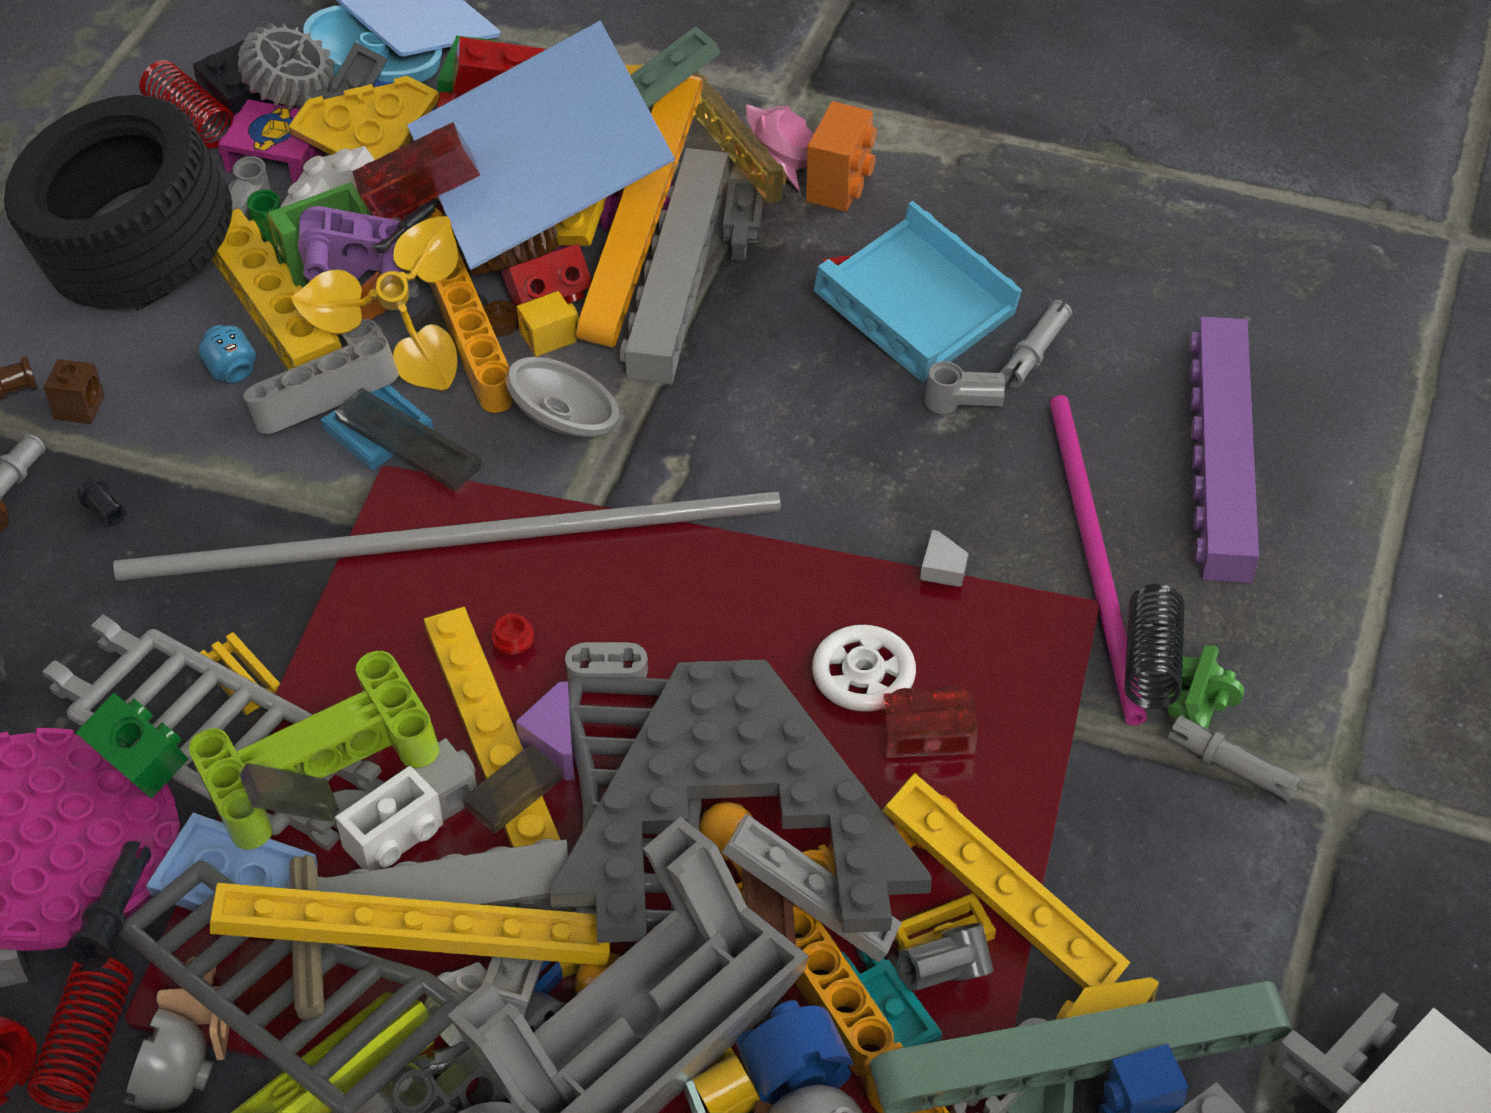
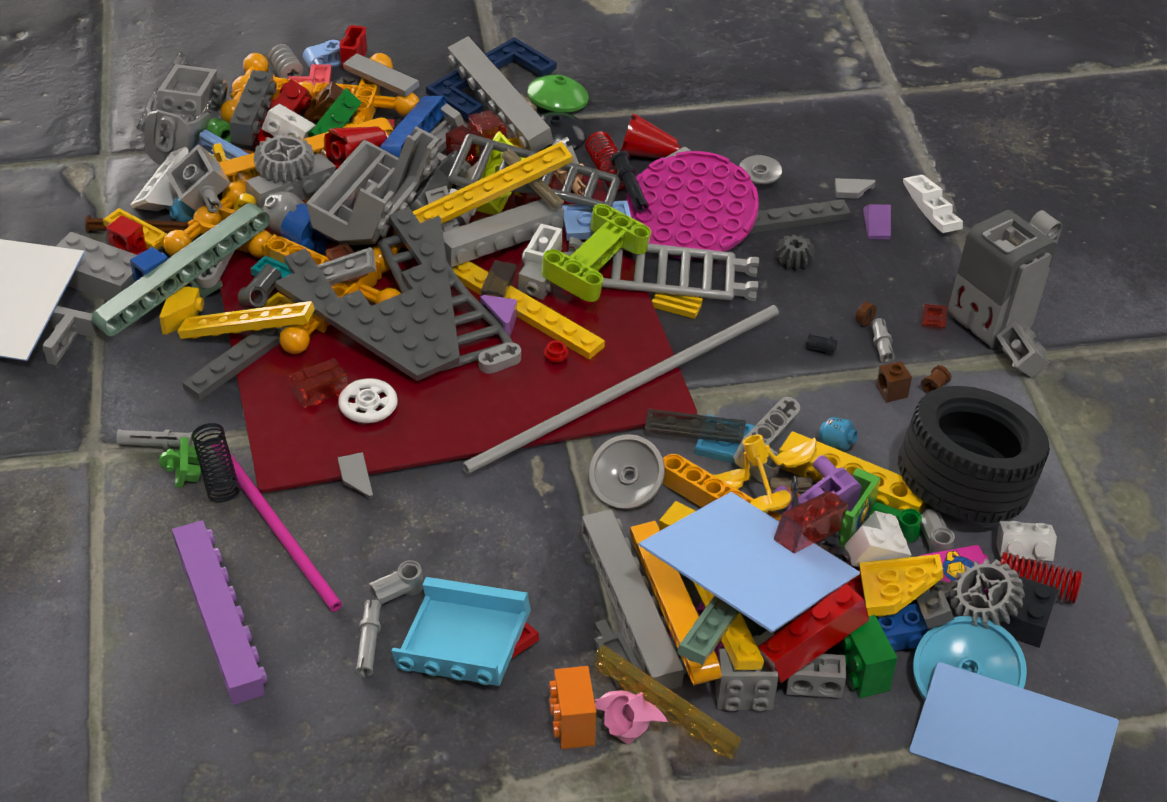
camera: 150 degrees right, 5 degrees down
green brick [76,693,189,799] -> none
clear smoke tile [239,763,339,822] -> none
none -> dark grey plate [182,325,289,400]

